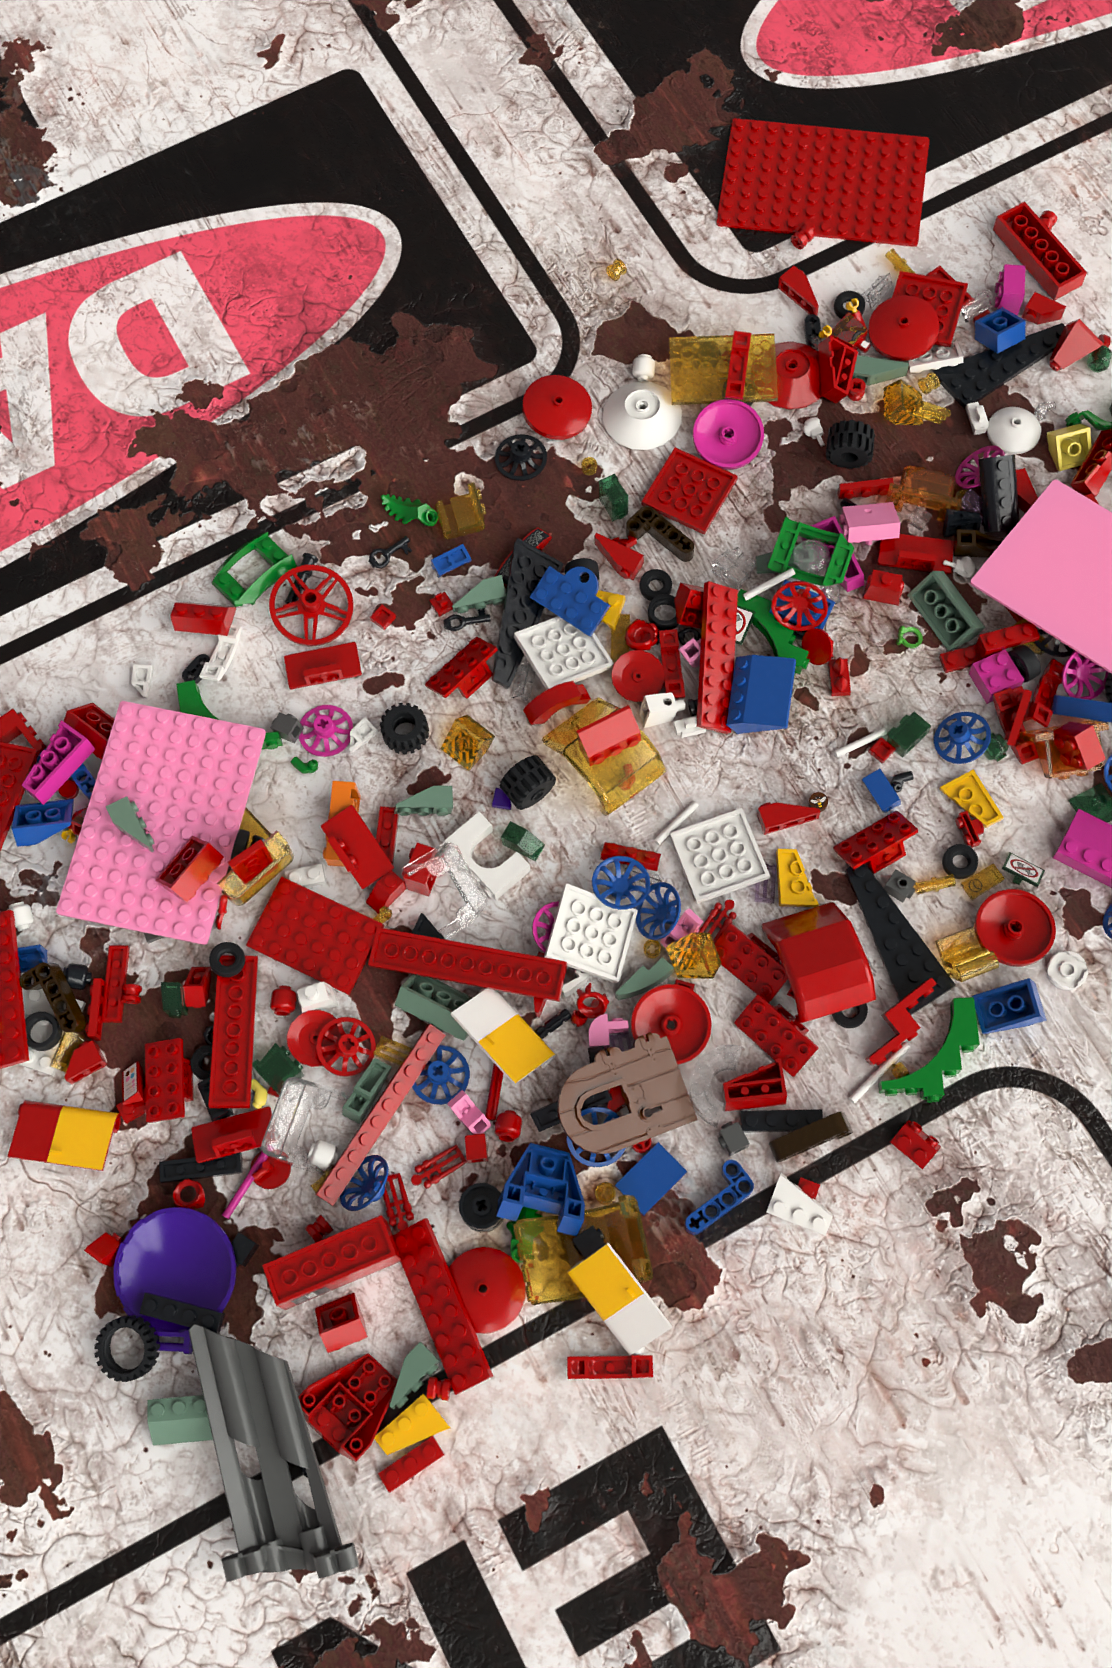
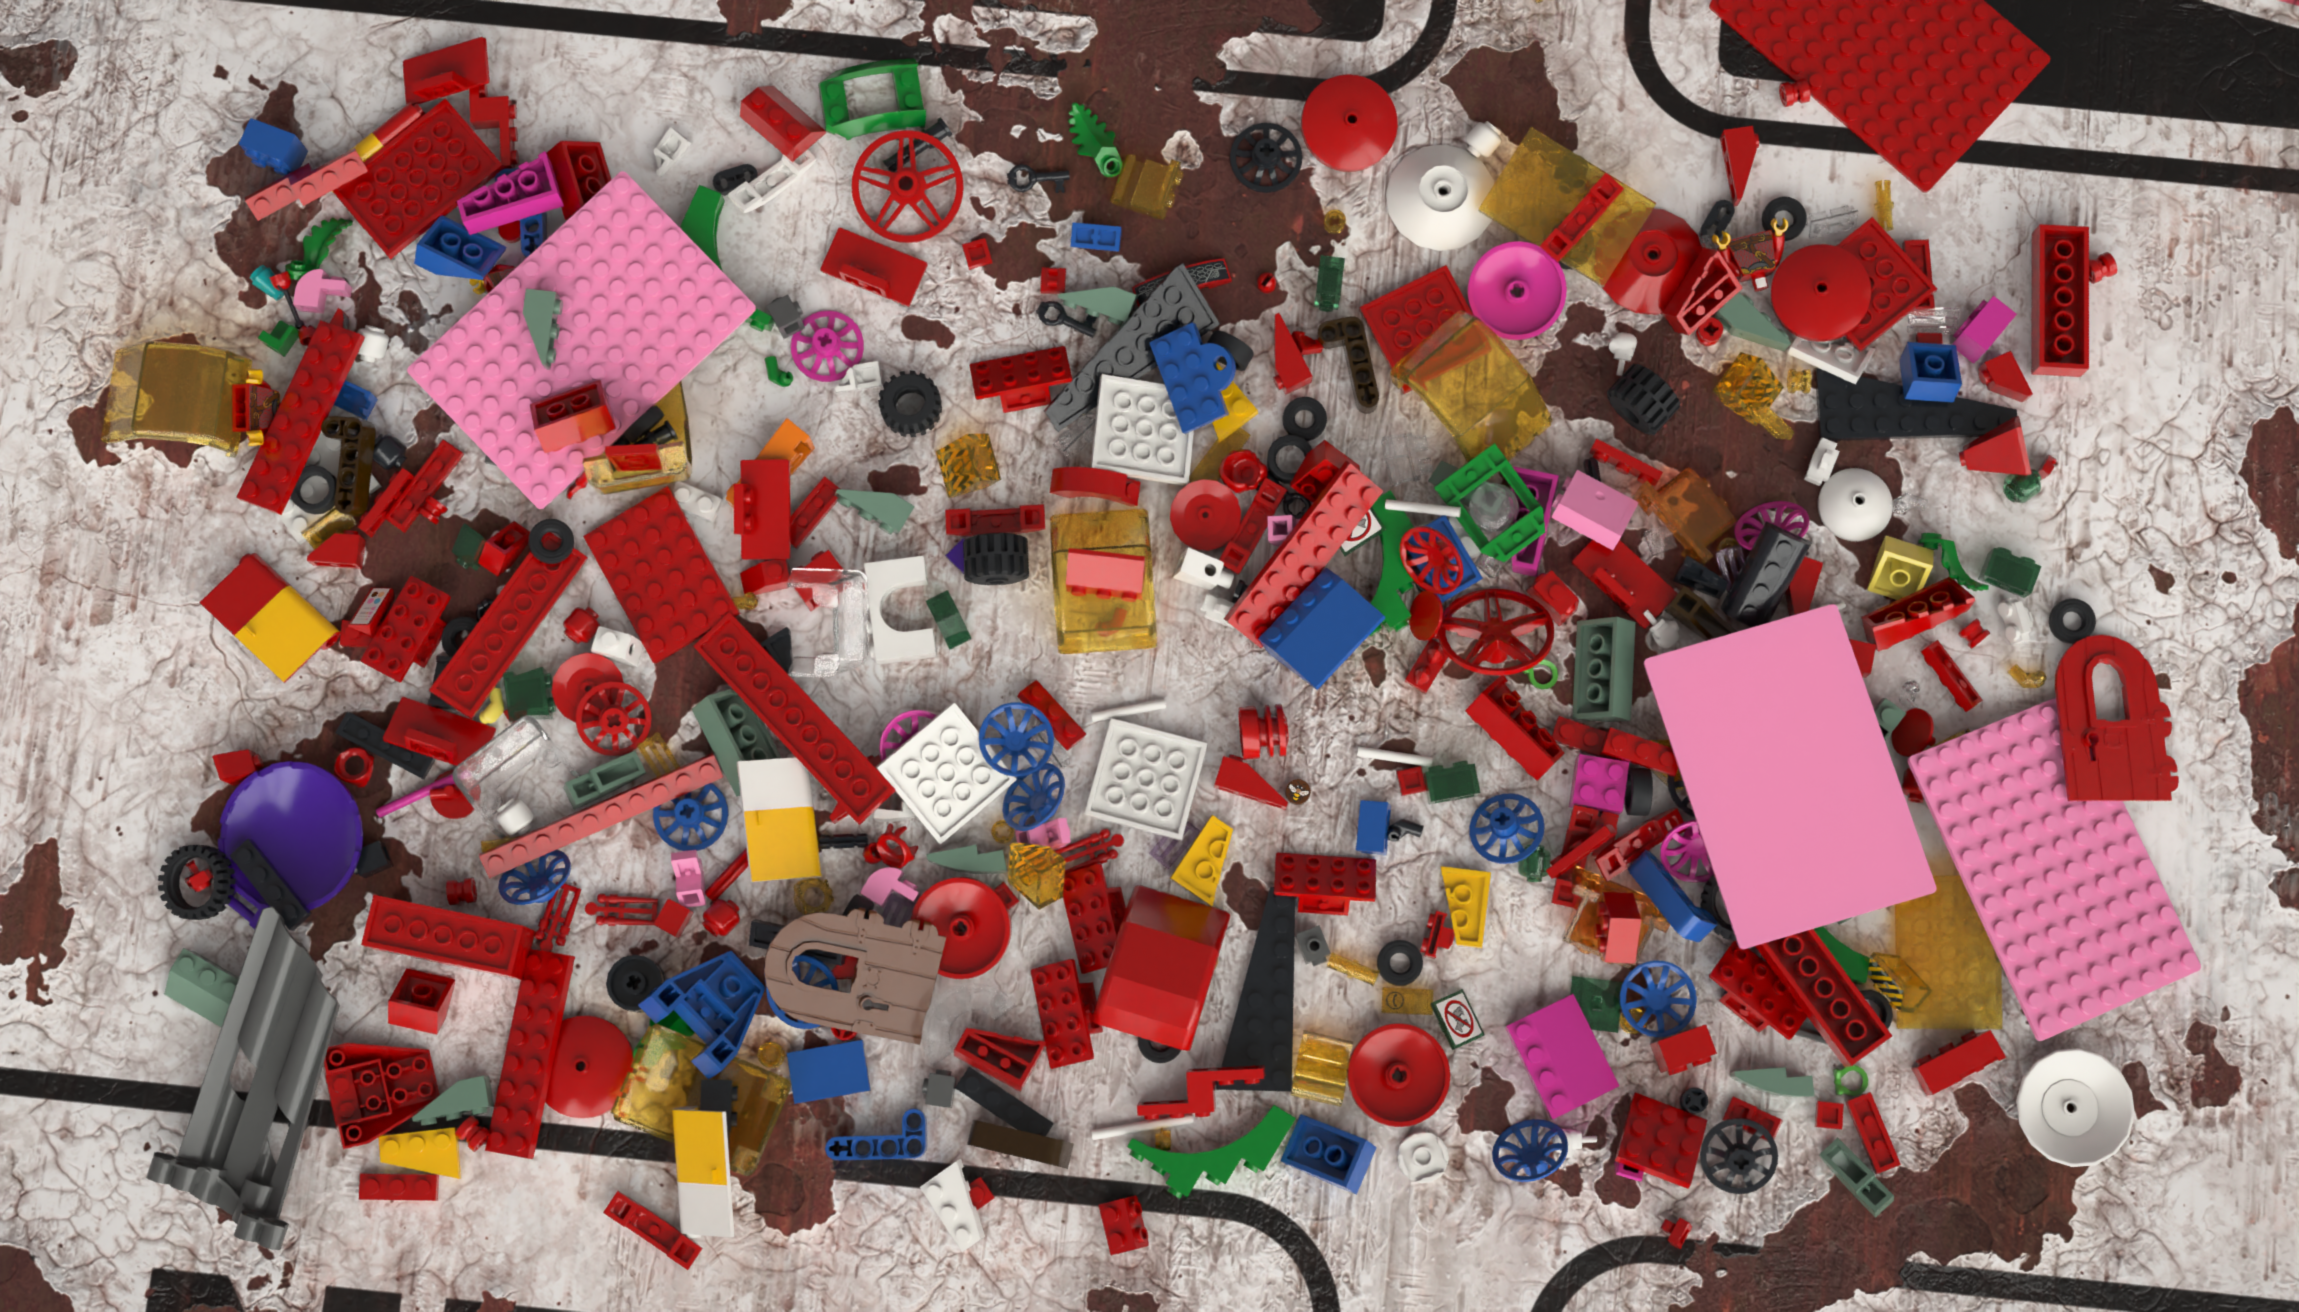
camera: 30 degrees right, 10 degrees up
none -> red piece [185,860,213,892]
none -> clear yellow piece [793,878,834,915]
none -> red slope [945,504,1046,536]
none -> red wheel [1238,704,1289,760]
none -> red hinge [1257,272,1277,293]
none -> clear yellow windscreen [1390,311,1552,481]
none -> red wheel [1438,589,1554,675]
none -> red wedge [1465,675,1565,781]

